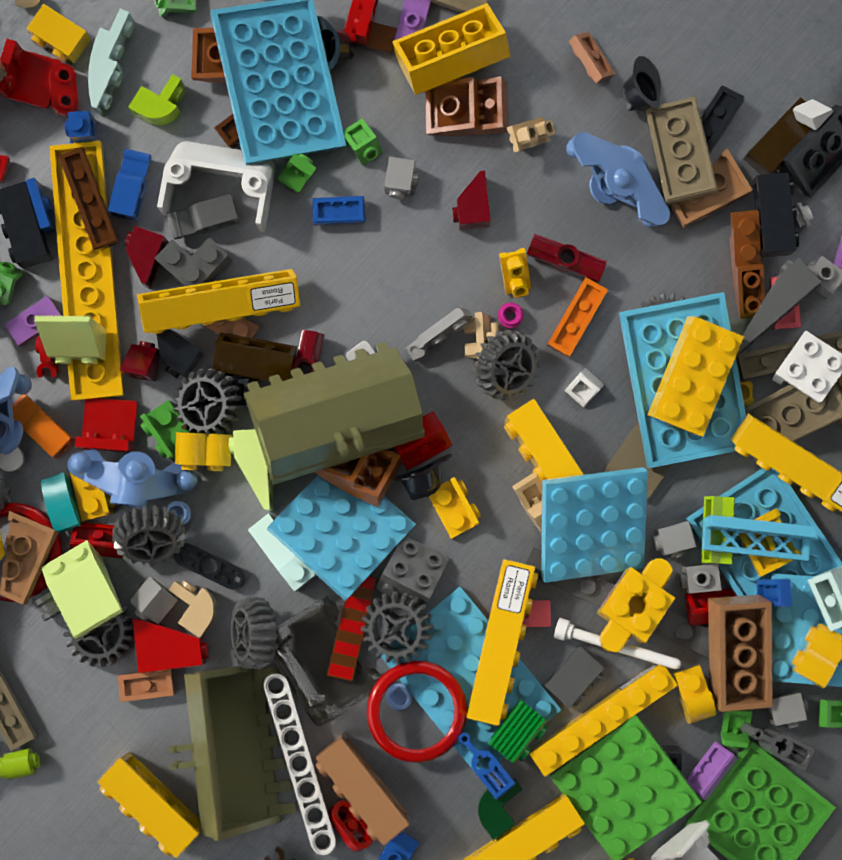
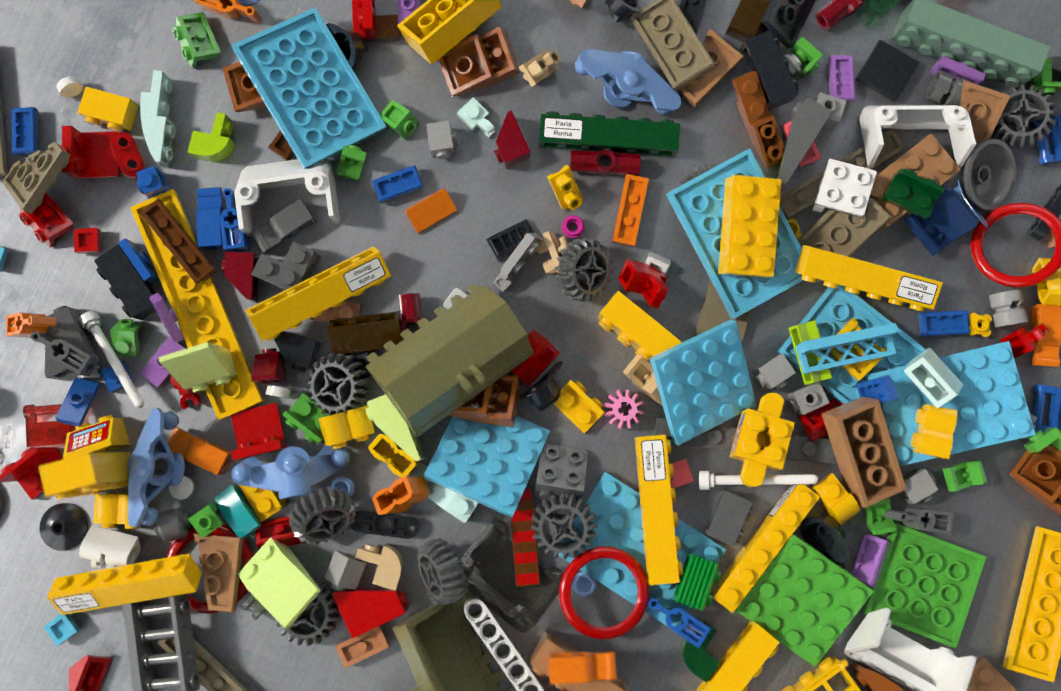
camera: 20 degrees left, 0 degrees up
none -> medium lavender plate [149,293,184,343]
none -> bright green bracket [188,500,223,538]
none -> blue piece [220,188,251,252]
none -> white tile [266,385,291,398]
none -> yellow brick [368,434,419,478]
none -> orange brick [372,477,430,515]
none -> orange slope [405,188,458,234]
none -> light aqua plate [457,97,496,138]
none -> black slope [486,219,535,262]
none -> dark green brick [539,111,680,157]
none -> orange piece [549,652,616,684]
none -> bright pink gear [604,389,644,429]
none -> red brick [618,259,668,308]
none -> bright green bracket [791,37,823,78]
none -> black piece [800,515,849,563]

